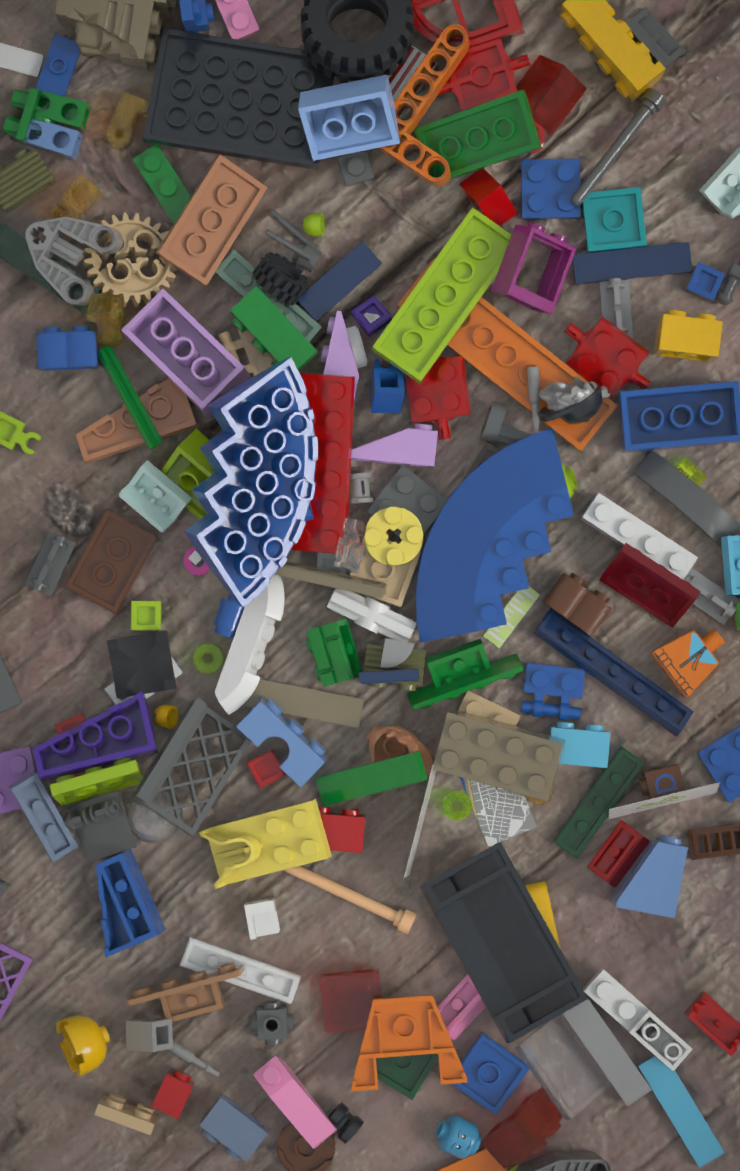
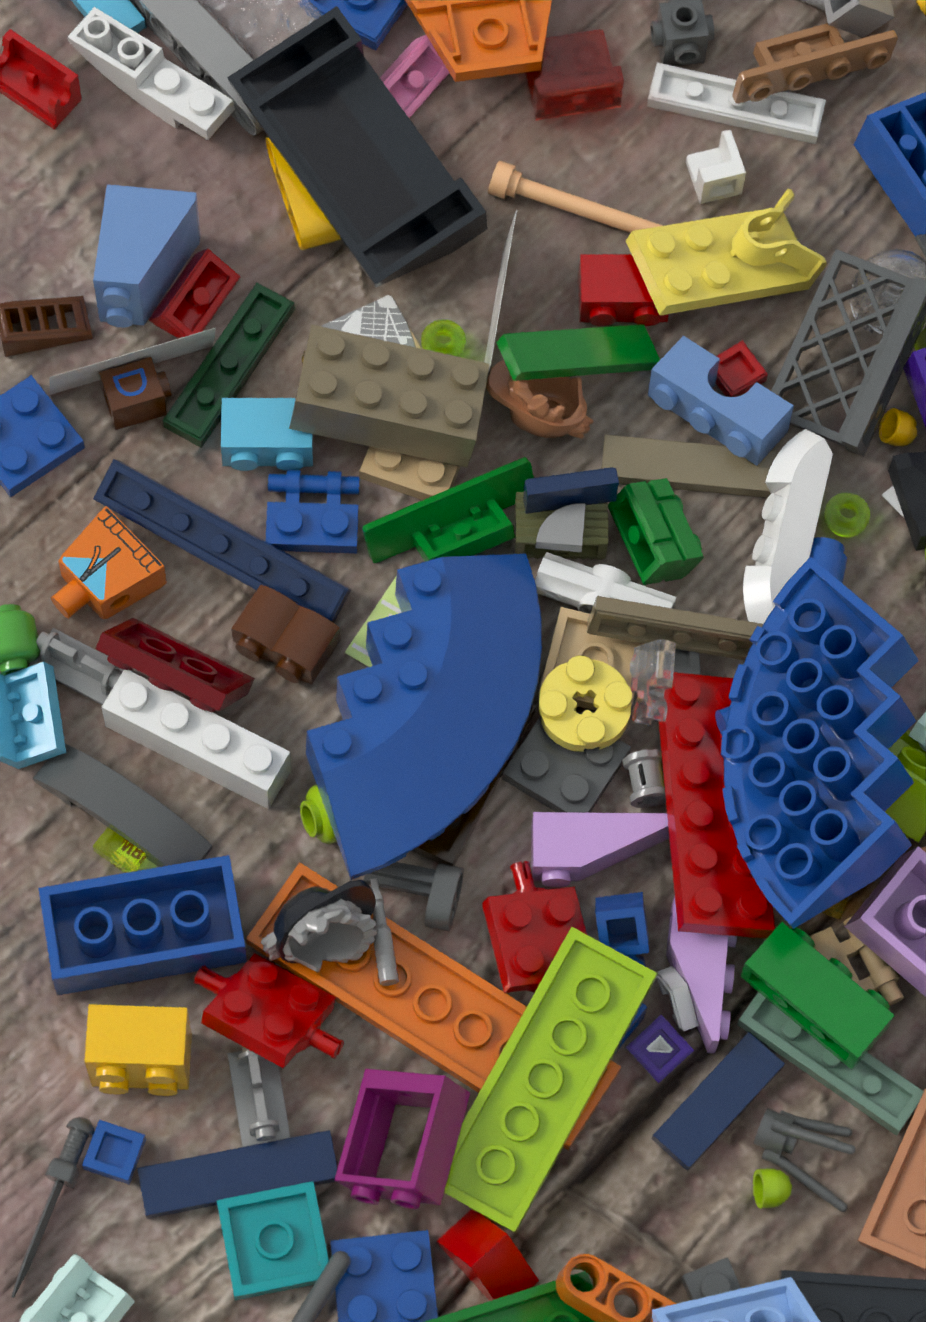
camera: 170 degrees right, 20 degrees down
black tyre [252,252,309,306] -> none

